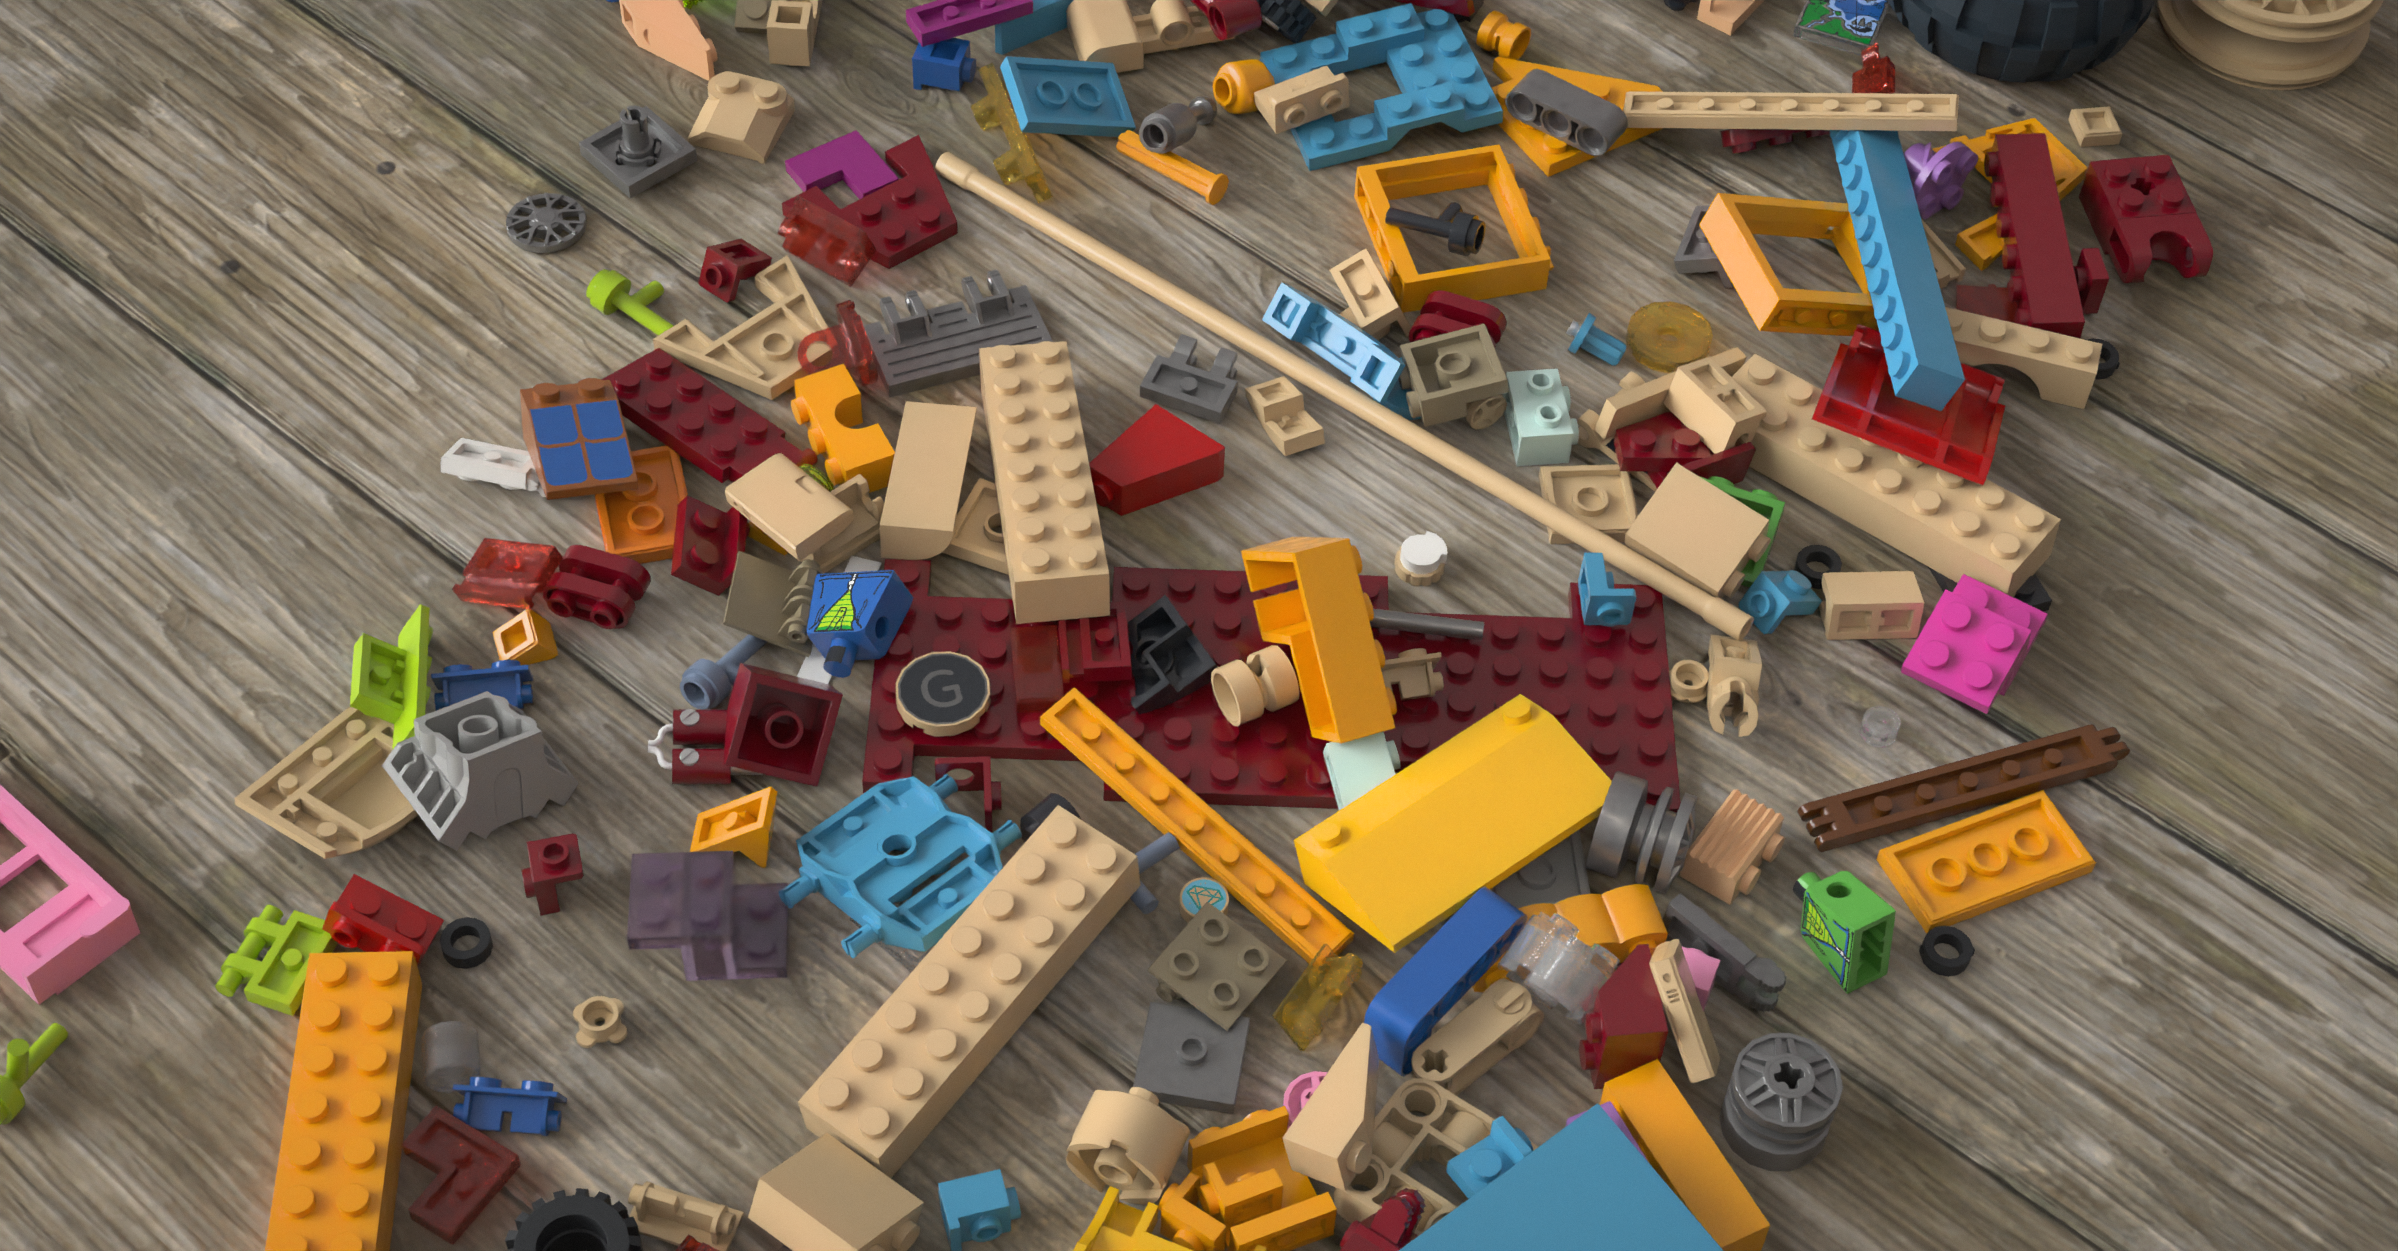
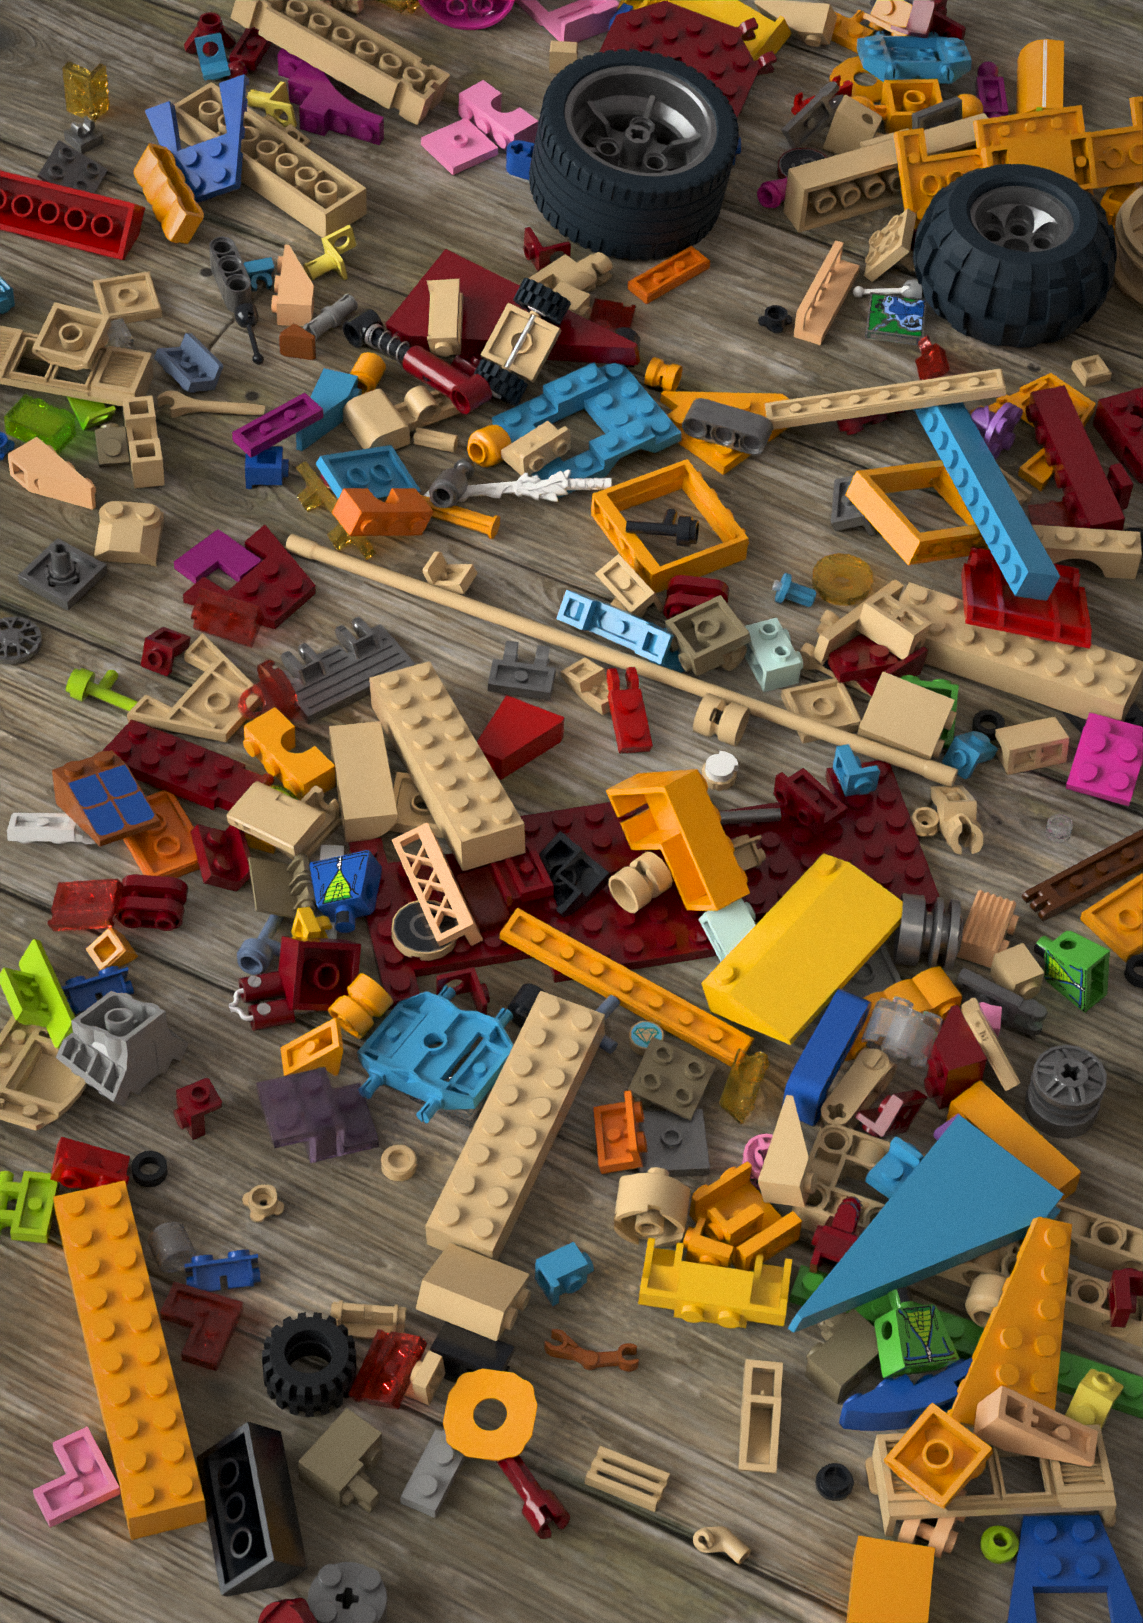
camera: 15 degrees left, 0 degrees up
none -> yellow tile [291,907,333,939]
none -> light orange wheel [328,973,393,1039]
none -> orange arch [332,488,434,536]
none -> tan tile [381,1145,417,1181]
none -> light nougat fence [392,822,483,947]
none -> tan piece [413,427,458,453]
none -> white sword [423,470,612,502]
none -> tan bracket [423,552,478,594]
none -> orange bracket [593,1090,648,1174]
none -> red hinge [606,667,653,754]
none -> tan wheel [693,693,750,747]
none -> dark red bracket [773,768,848,835]
none -> dark red bracket [855,1089,927,1138]
none -> tan brick [990,943,1045,1000]

